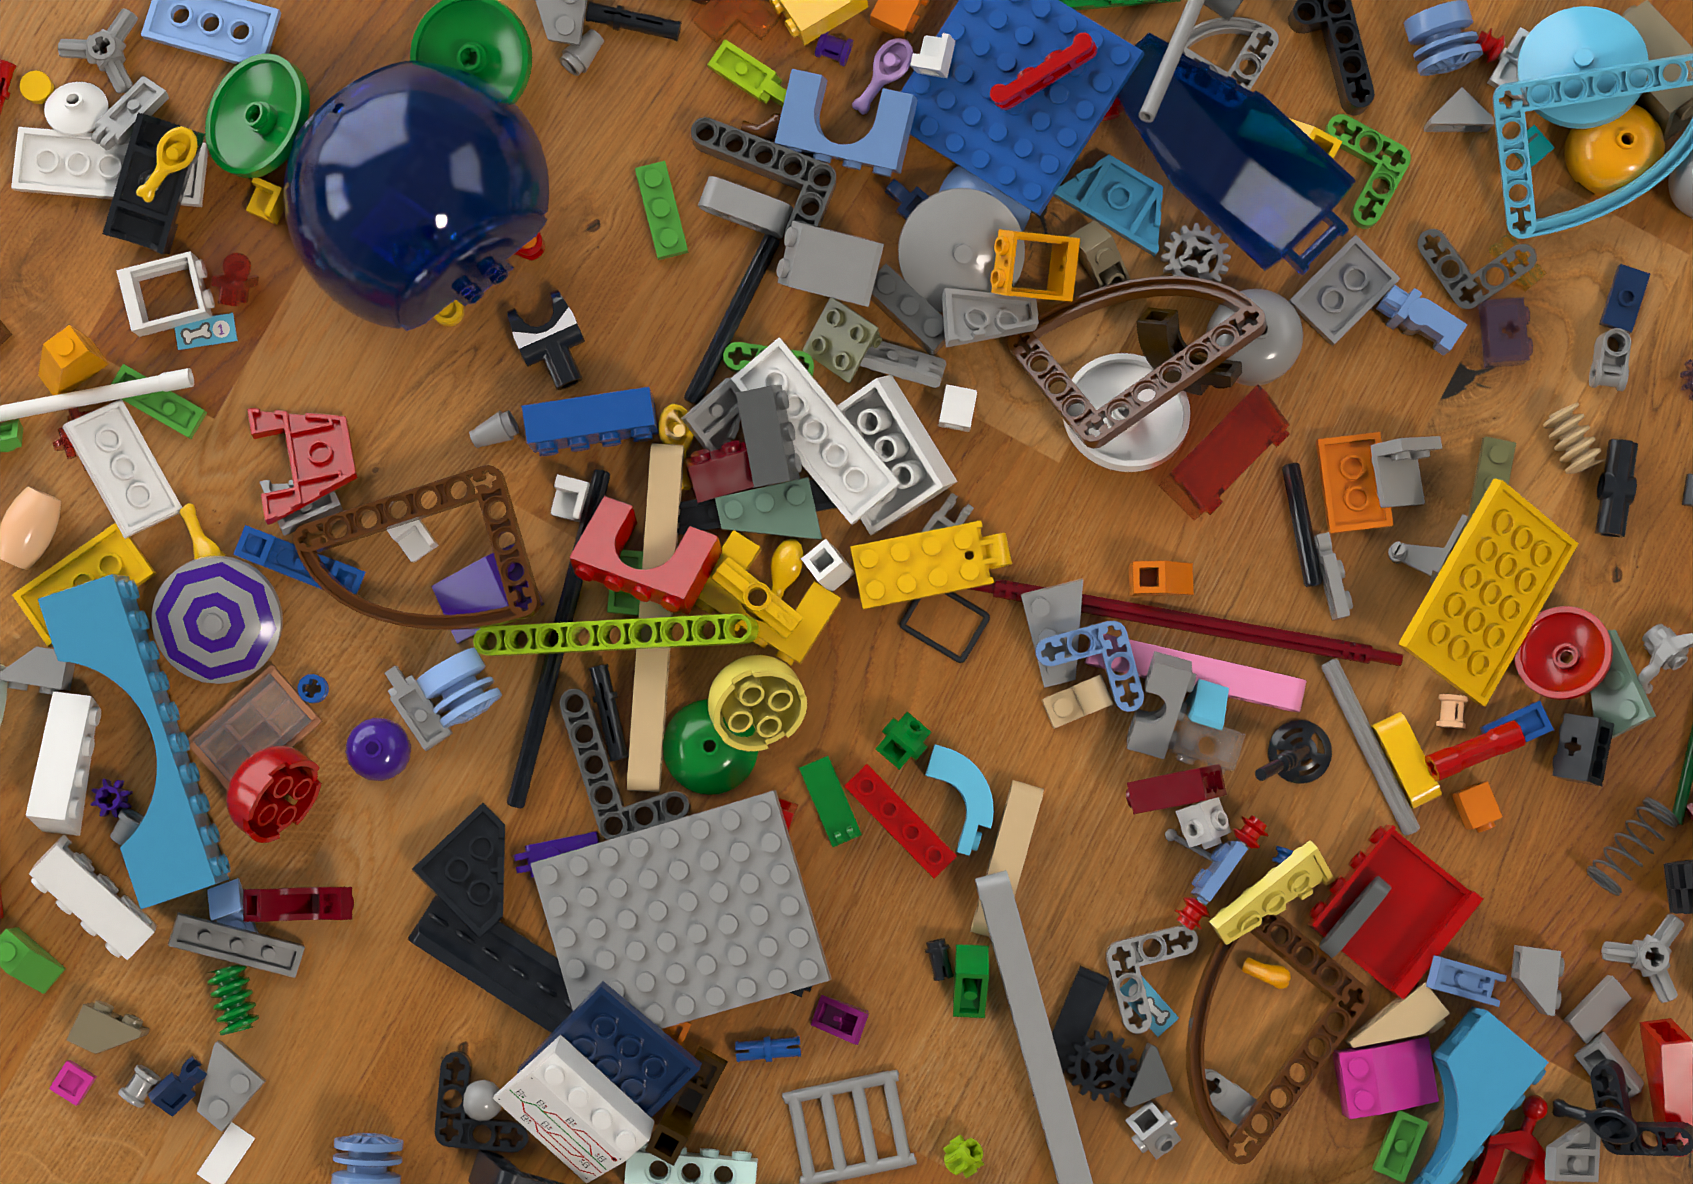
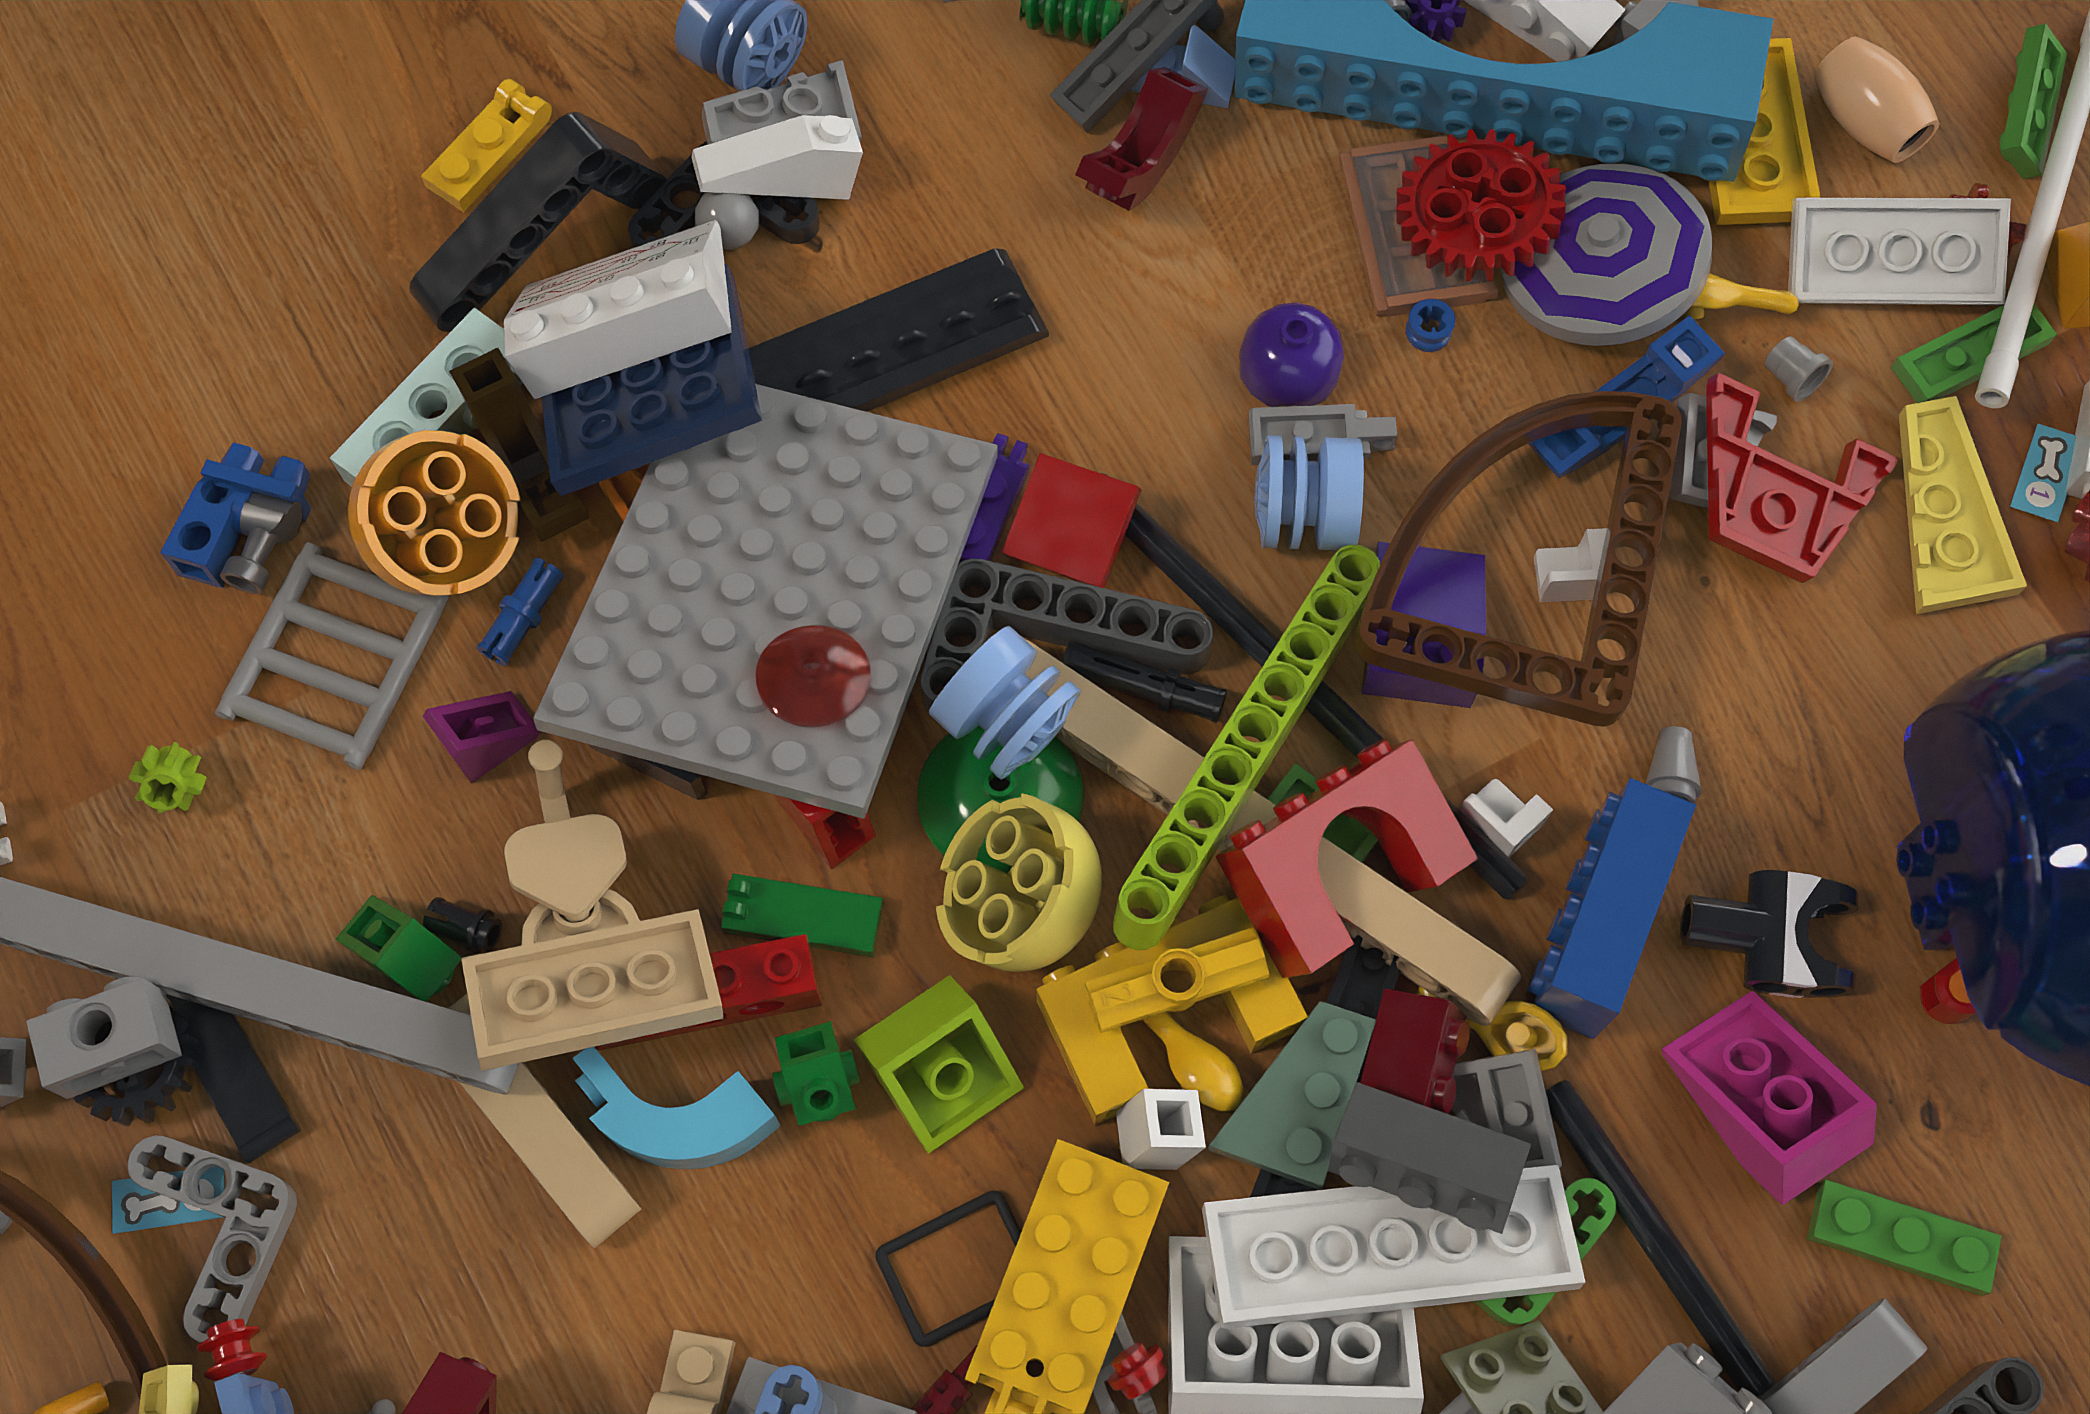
camera: 125 degrees right, 15 degrees down
red cylinder [226,746,322,843] -> none
black plate [412,803,505,940] -> none
yellow tile [431,294,464,327] -> none
dark grey slope [1121,1042,1174,1107] -> none
none -> light grey brick [26,977,182,1099]
none -> light orange cylinder [348,430,521,597]
none -> tan plate [461,740,723,1071]
none -> white slope [692,115,863,200]
none -> light grey wing [701,60,862,145]
none -> clear red dish [755,625,871,727]
none -> lime slope [853,975,1024,1154]
none -> light blue wheel [929,626,1081,780]
none -> red tile [1001,453,1142,588]
none -> red plate [1108,1342,1168,1400]
none -> red gear [1396,129,1566,282]
none -> dark pink slope [1662,991,1877,1205]
none -> light grey piece [1764,336,1833,402]
none -> light yellow wing [1899,396,2027,615]

